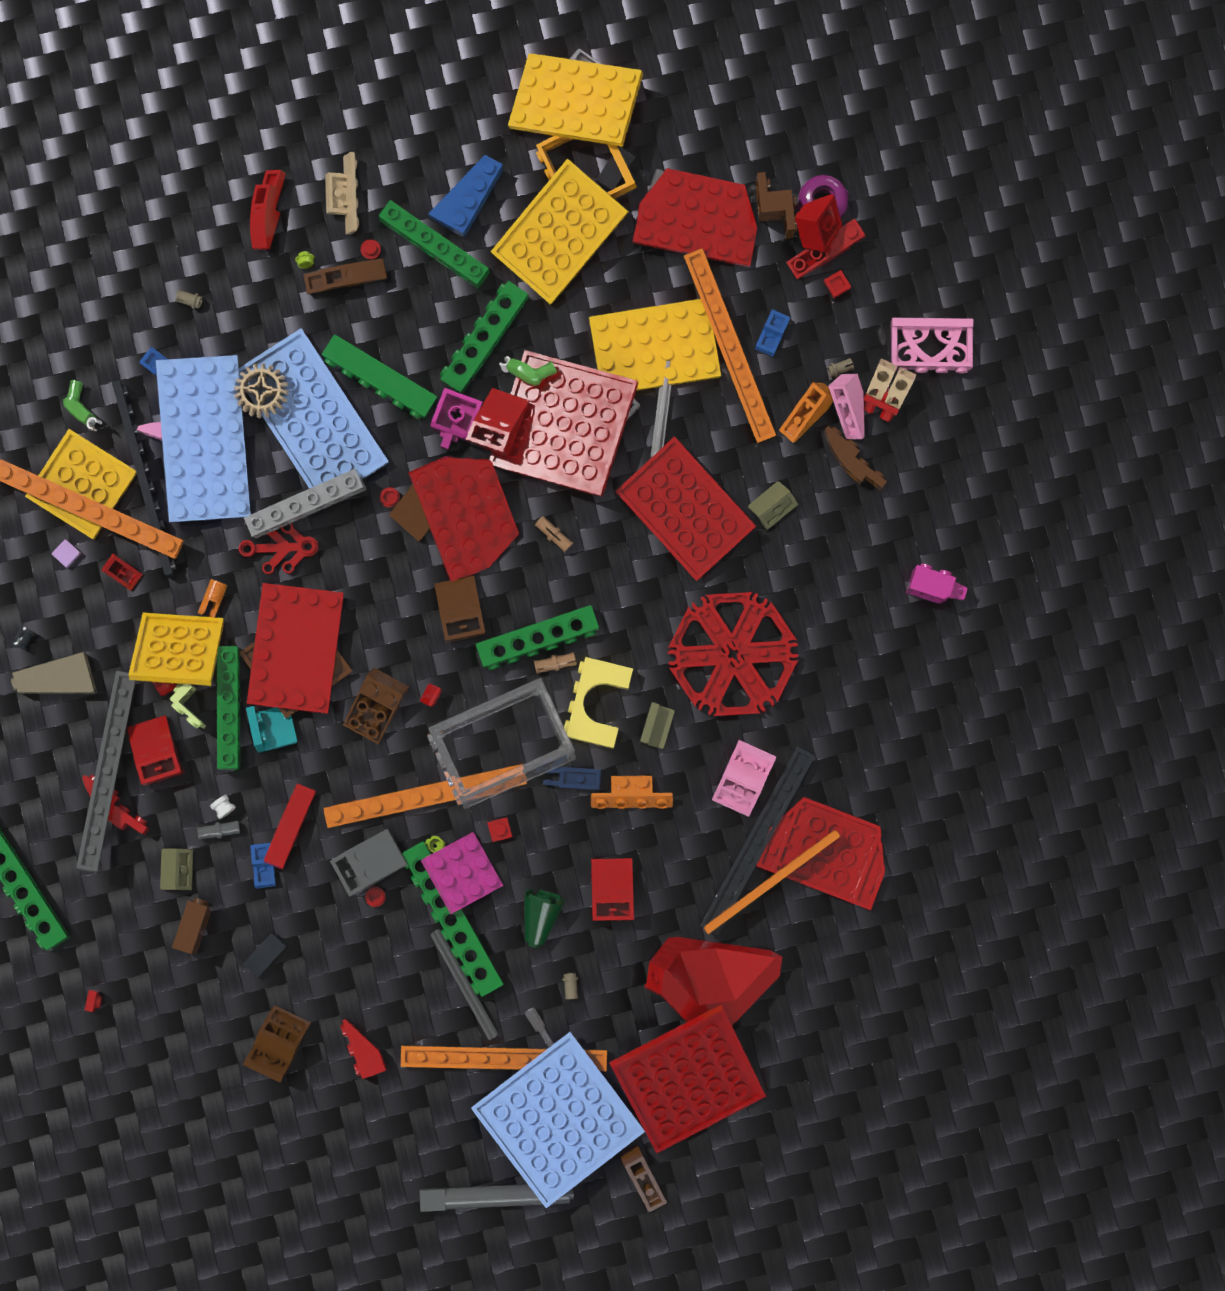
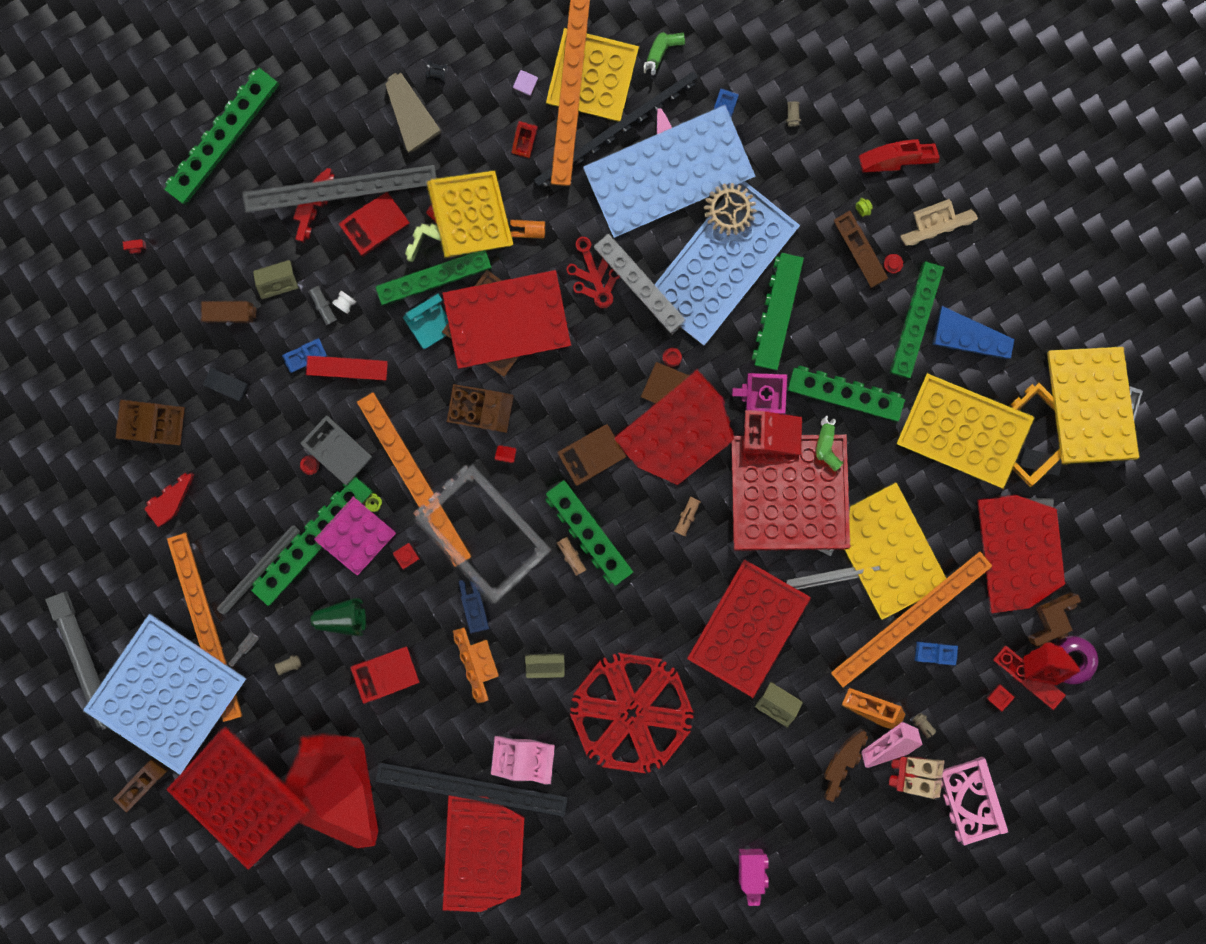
camera: 75 degrees right, 5 degrees up
light yellow arch [563,657,633,749] -> none
orange tile [703,830,840,934] -> none

